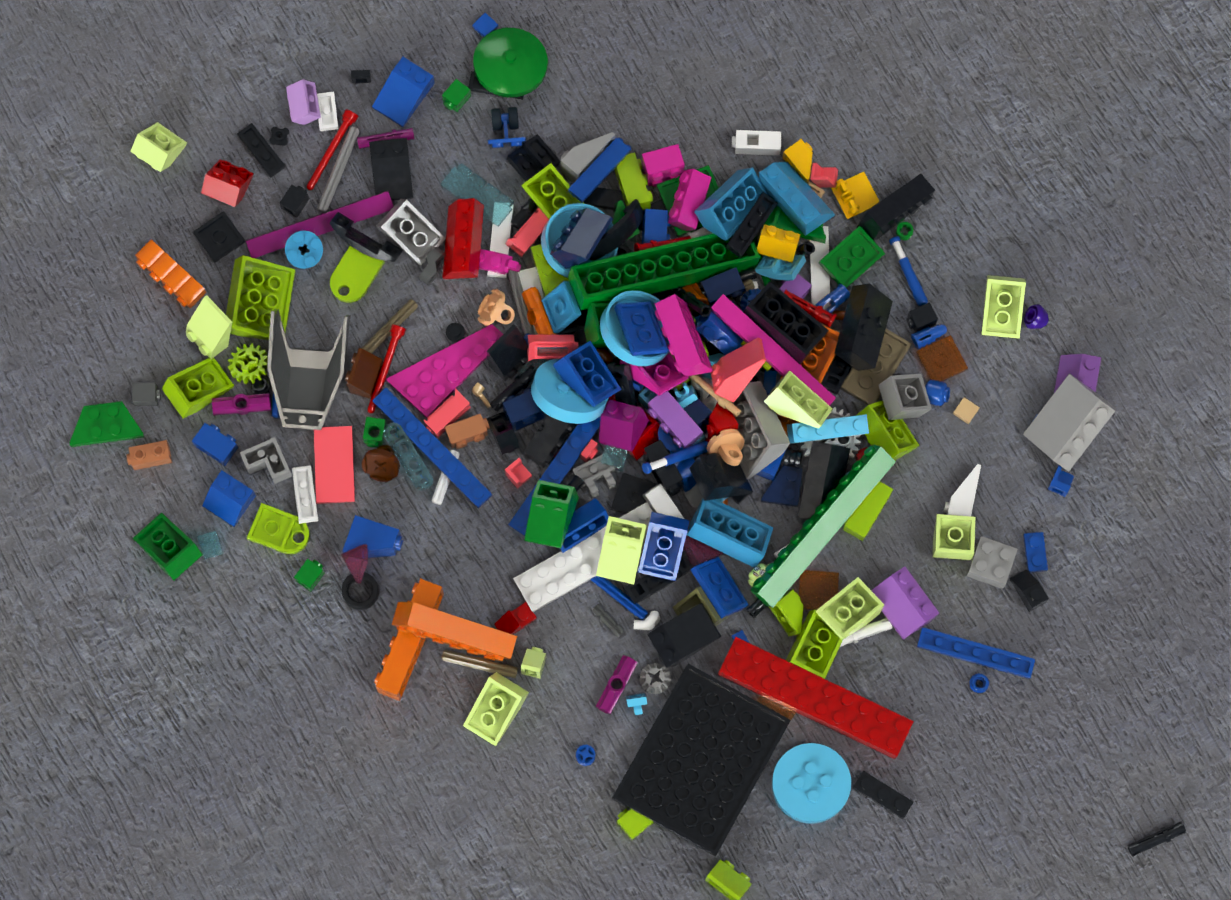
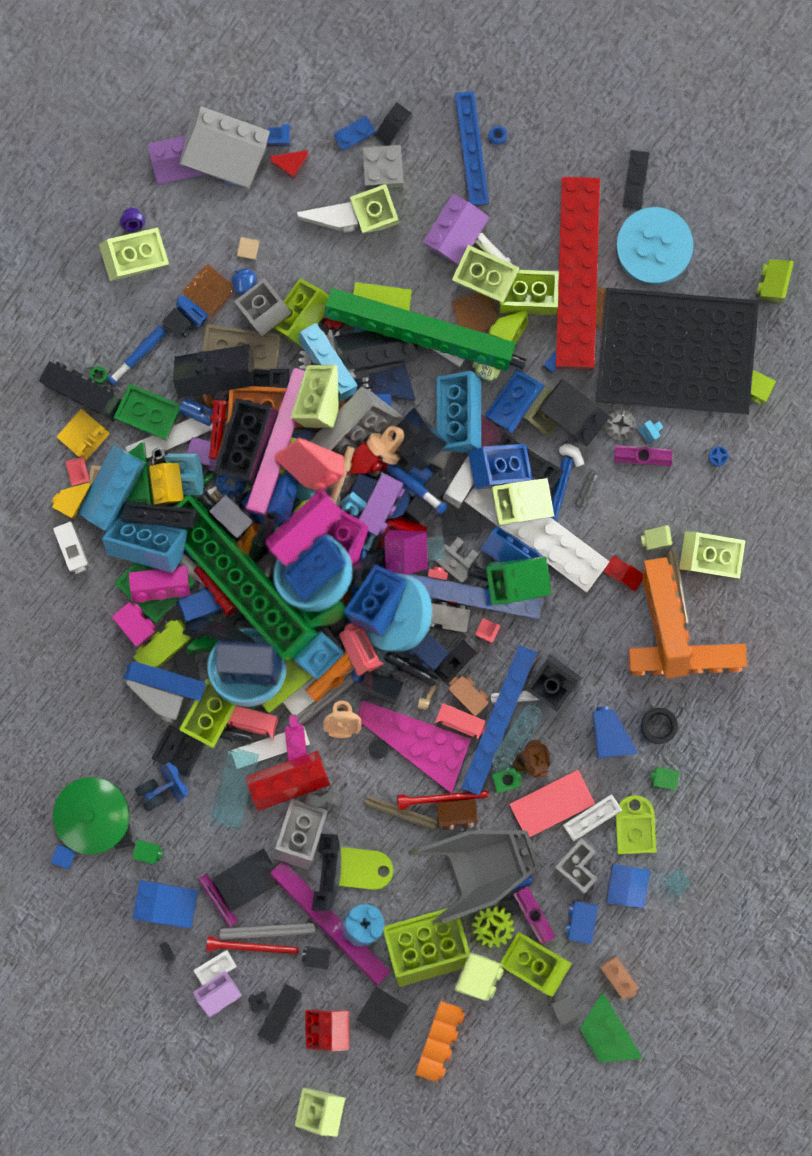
camera: 110 degrees left, 10 degrees up
green slope [133,513,203,580] -> none
clear pink slope [341,544,368,584] -> none
none -> red slope [270,150,309,179]
none -> black slope [526,655,582,712]

